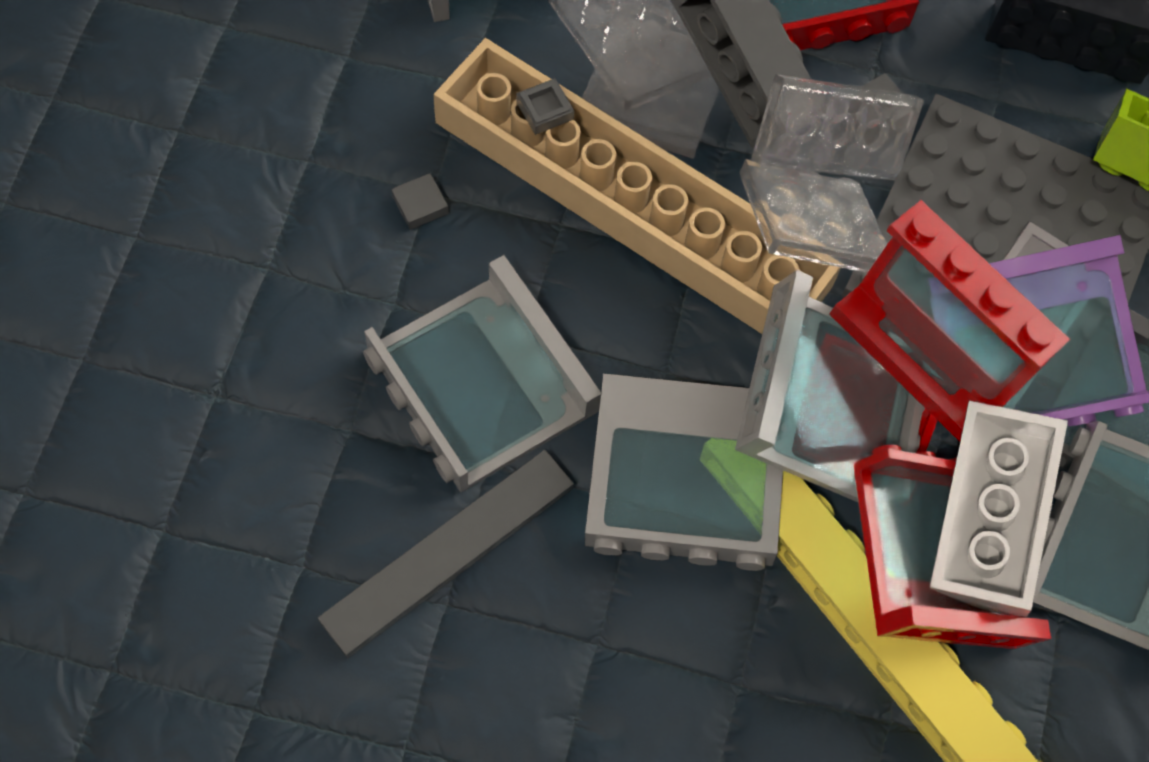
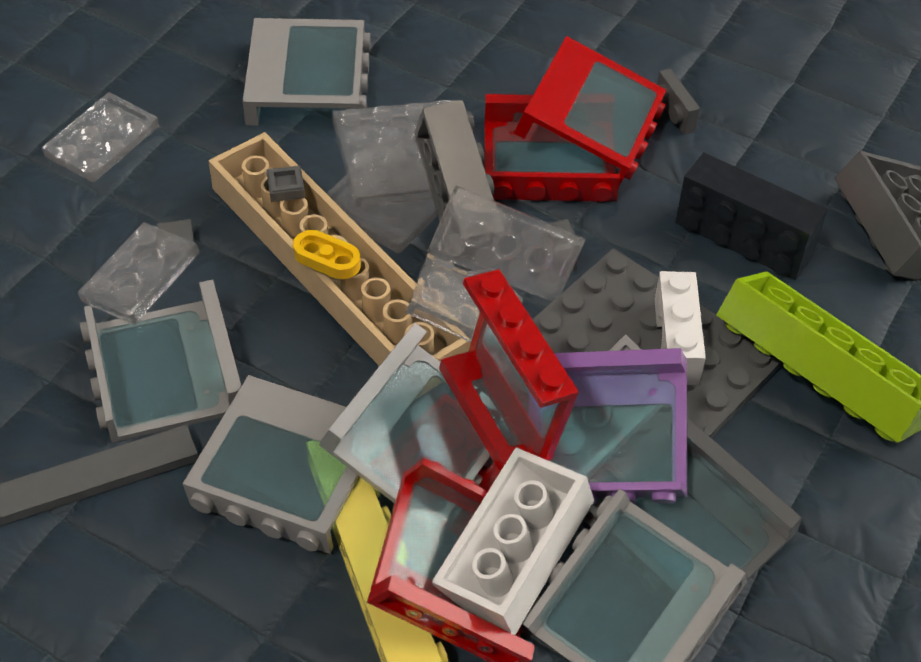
camera: 20 degrees right, 15 degrees down
none -> clear plate [42,92,159,183]
none -> clear plate [77,222,200,325]
none -> yellow plate [293,230,361,279]
none -> white arch [654,271,706,385]

